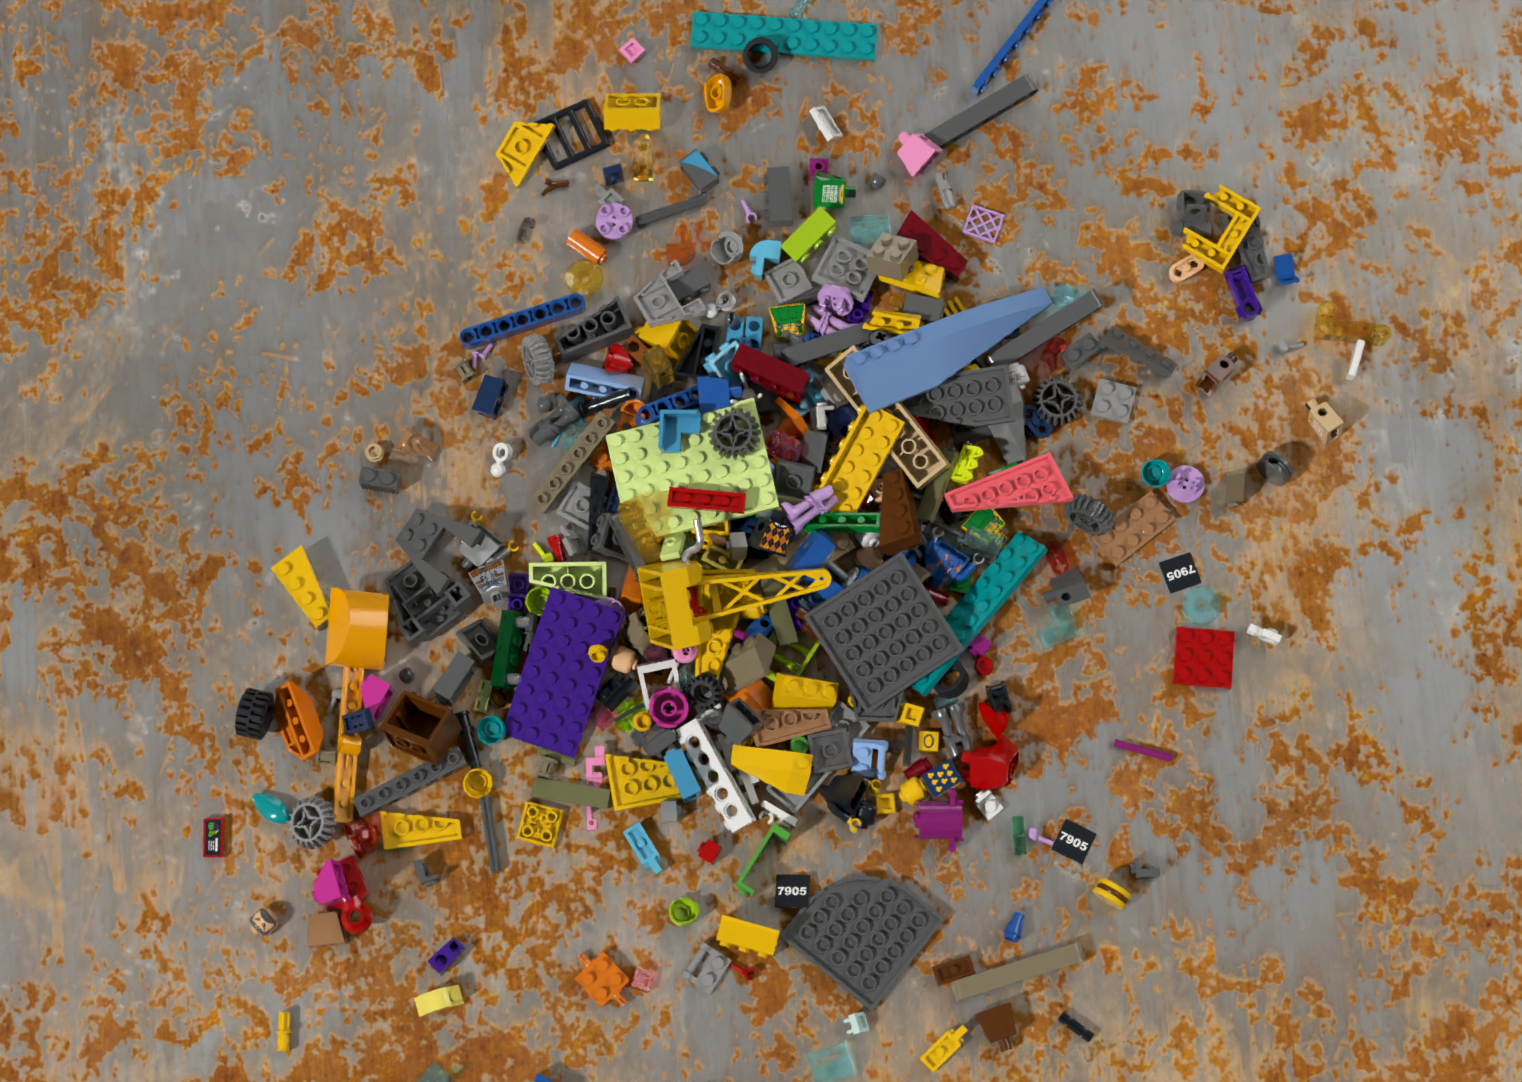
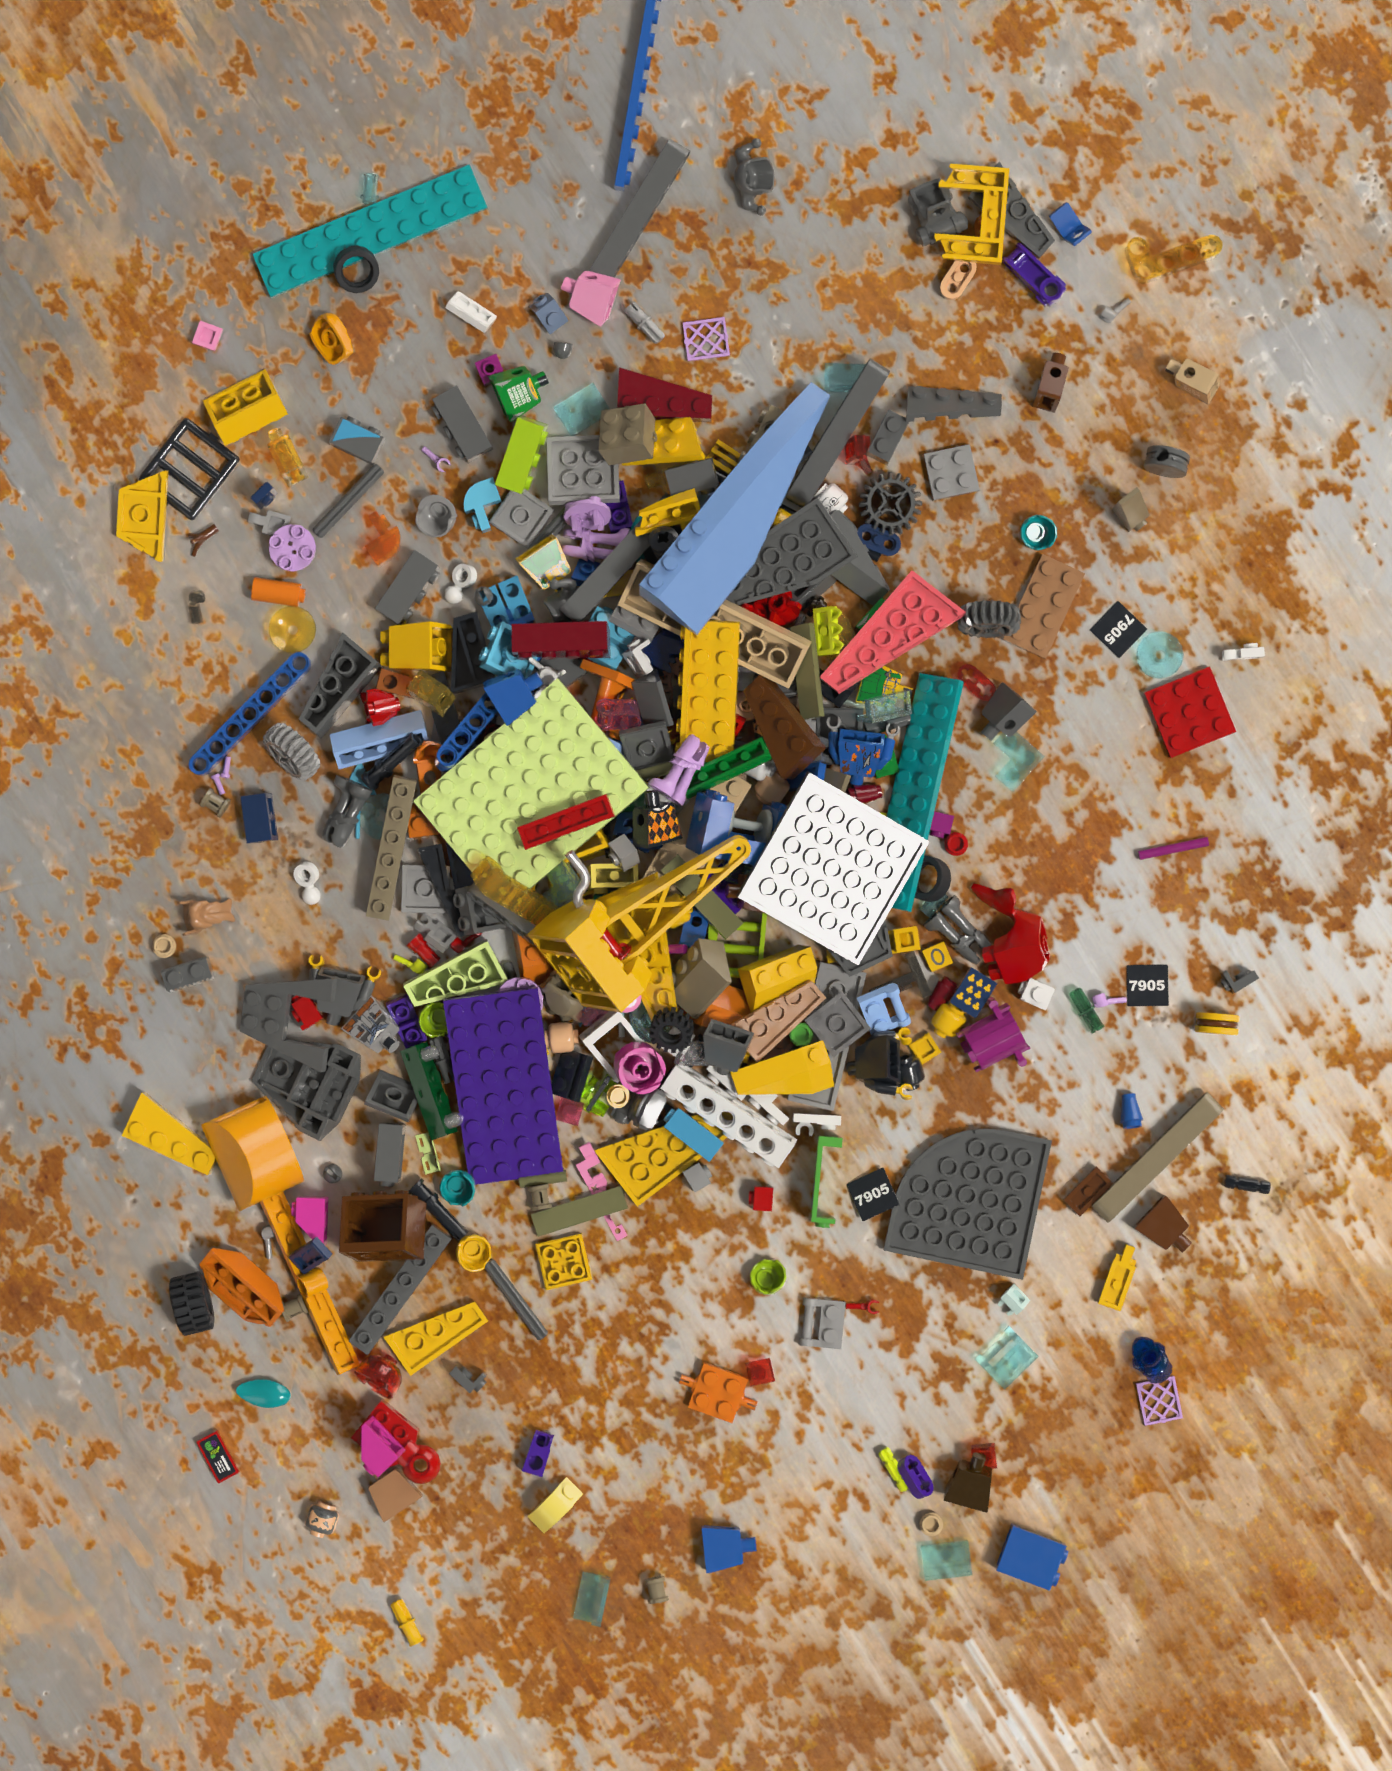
camera: 30 degrees left, 10 degrees up
light grey gear [287,796,338,850] -> none
dark brown plate [490,689,508,708] -> none
dark grey hinge [537,397,553,413] -> none
yellow plate [588,644,608,662] -> none
medium azure hinge [623,822,663,876] -> none
light grey wing [633,259,708,328] -> none
dark azure panel [658,410,702,453] -> none
yellowish green plate [660,532,686,561] -> none
medium nougat arm [702,533,726,549] -> none
reddish brown axle [708,58,742,85] -> none
dark grey gear [708,408,761,460] -> none
yellow slope [716,915,780,959] -> none
black piece [985,681,1012,716] -> none
lavender plate [1166,465,1205,503] -> none
white tile [1345,339,1365,381] -> none
none -> red brick [291,996,324,1031]
none -> red hand [450,933,482,953]
none -> sand blue bracket [529,293,569,334]
none -> dark grey piece [734,138,774,216]
none -> red brick [756,591,802,626]

